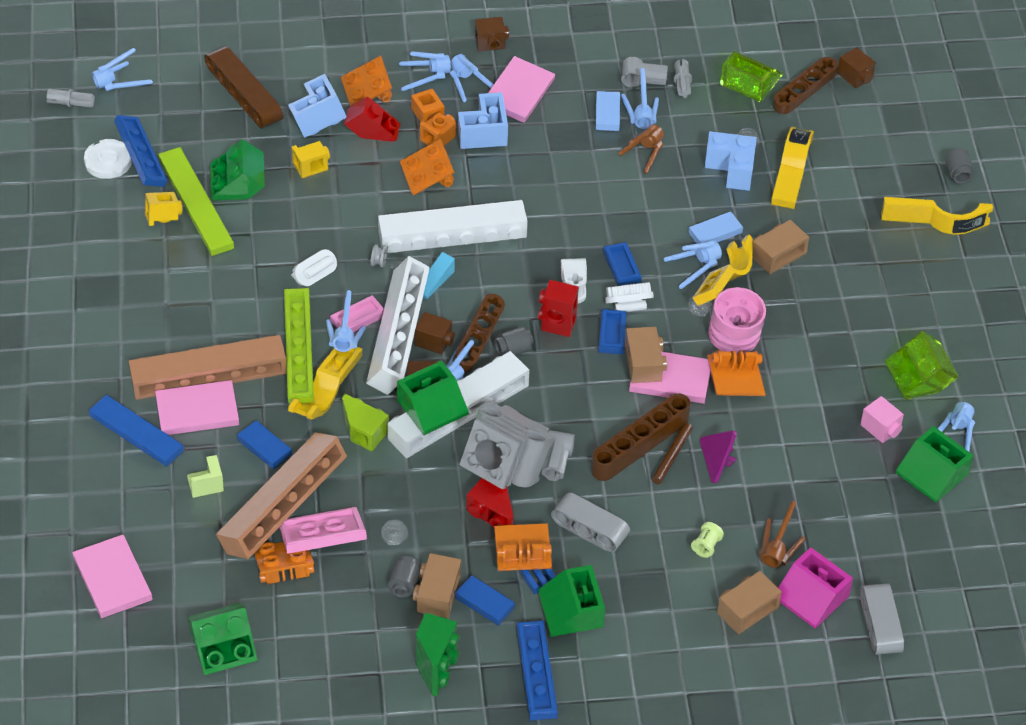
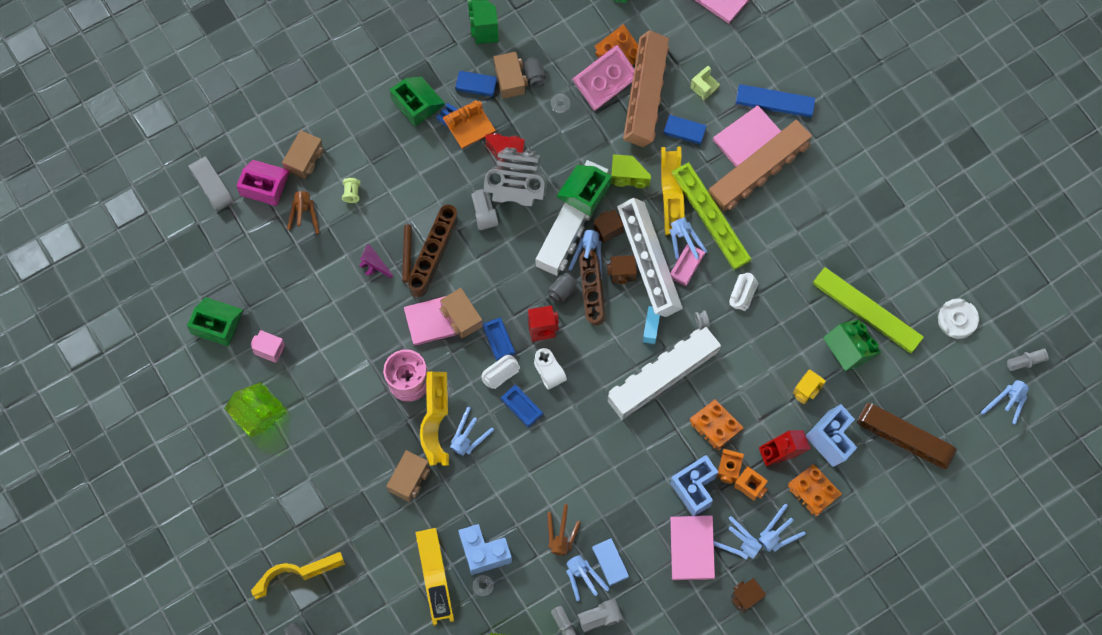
camera: 155 degrees right, 20 degrees up
blue tile [114,115,167,187] -> none
yellow brick [145,192,182,226] -> none
blue tile [516,620,558,721] -> none
light grey beam [551,493,630,552] -> none
light blue tile [689,211,743,244] -> none
orange hinge [707,350,766,396] -> none
light blue plant [937,402,975,451] -> none

